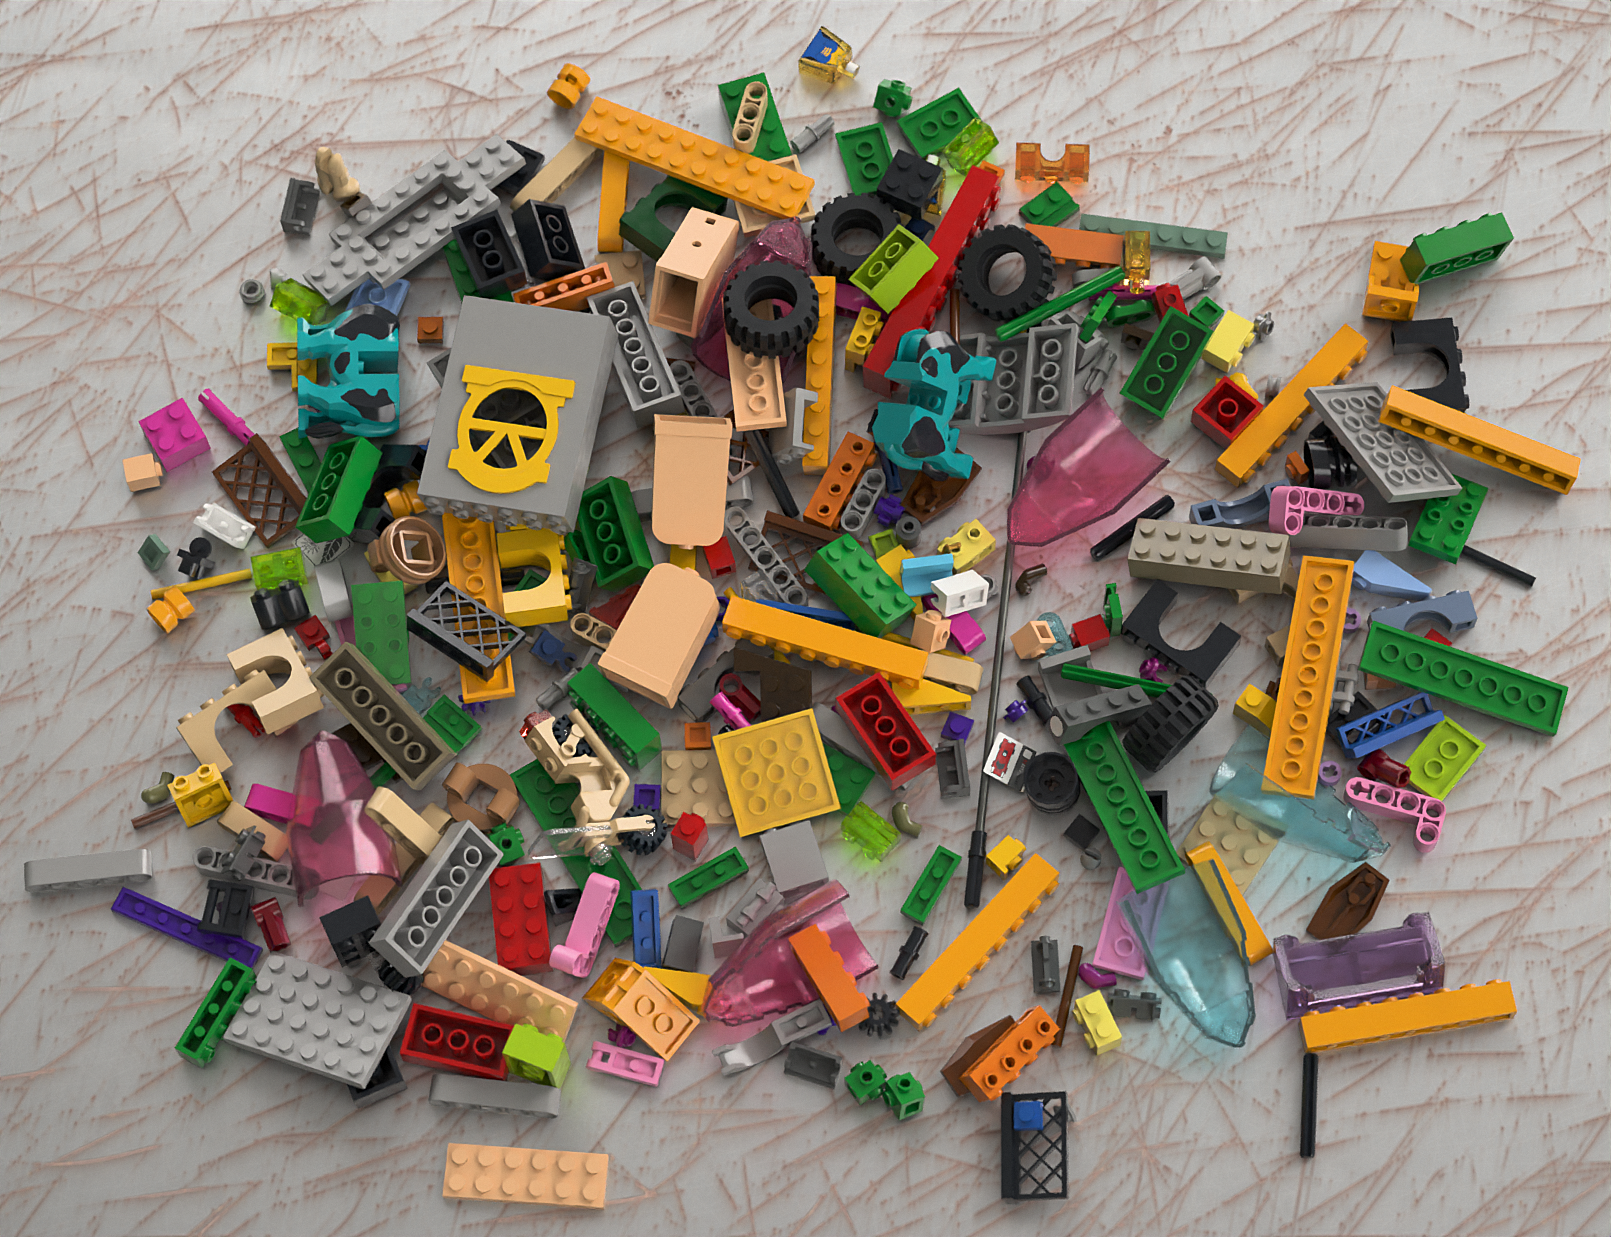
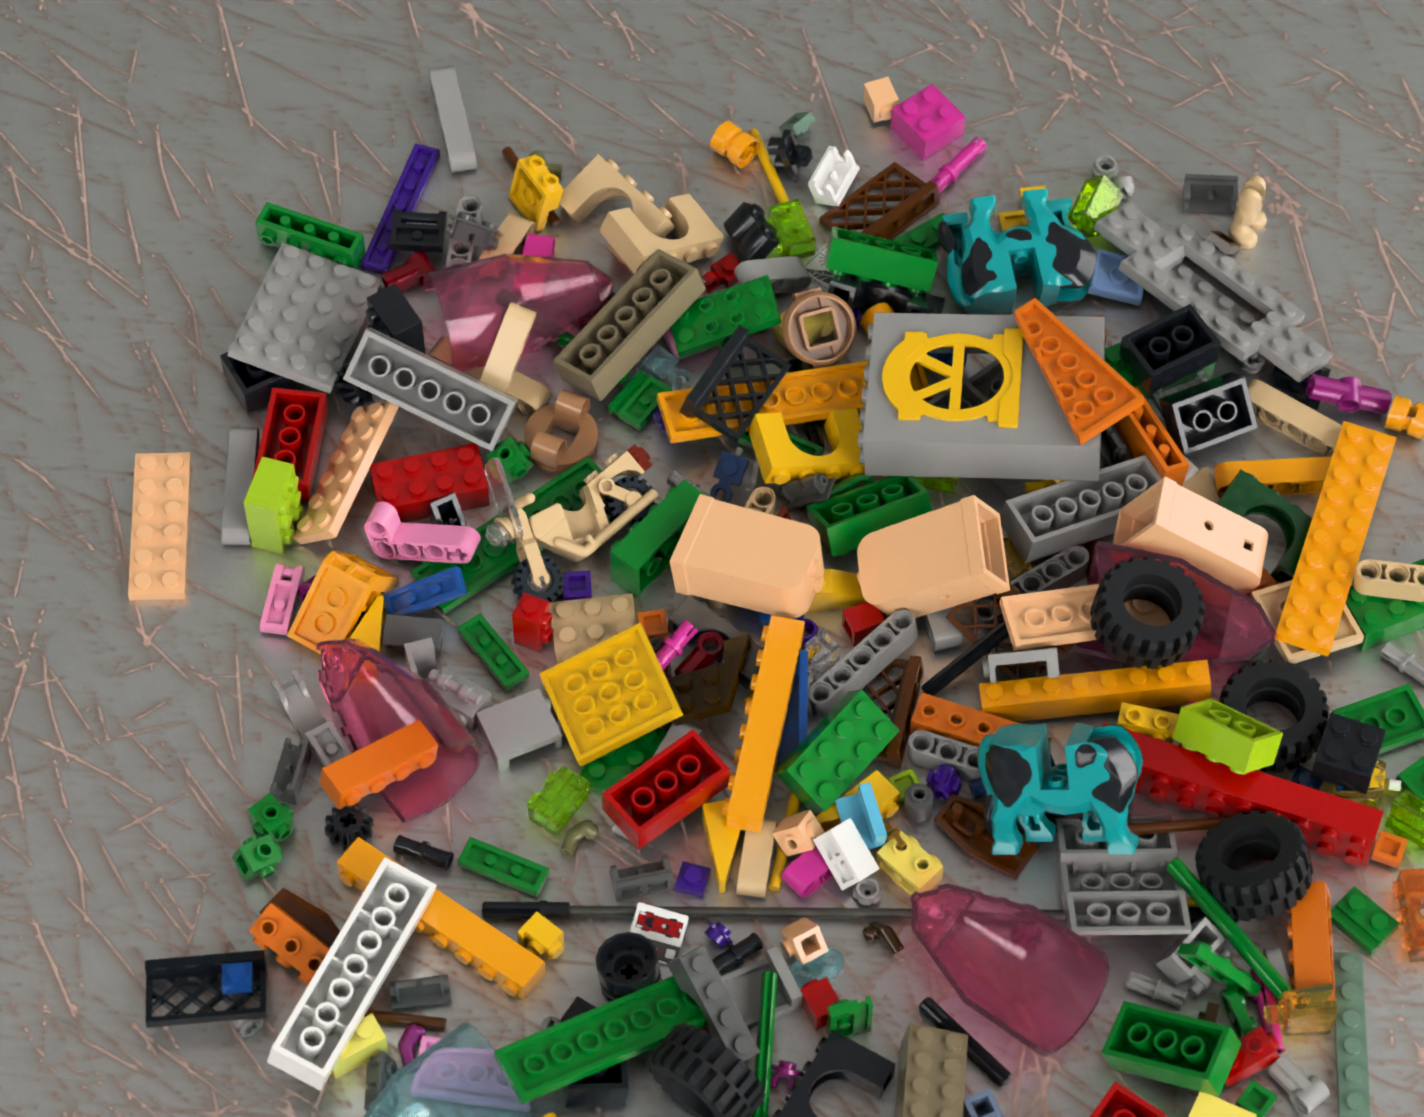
camera: 80 degrees right, 10 degrees down
none -> white brick [267,857,437,1091]
none -> orange wing [1014,298,1145,446]
none -> magenta piece [1306,374,1392,415]

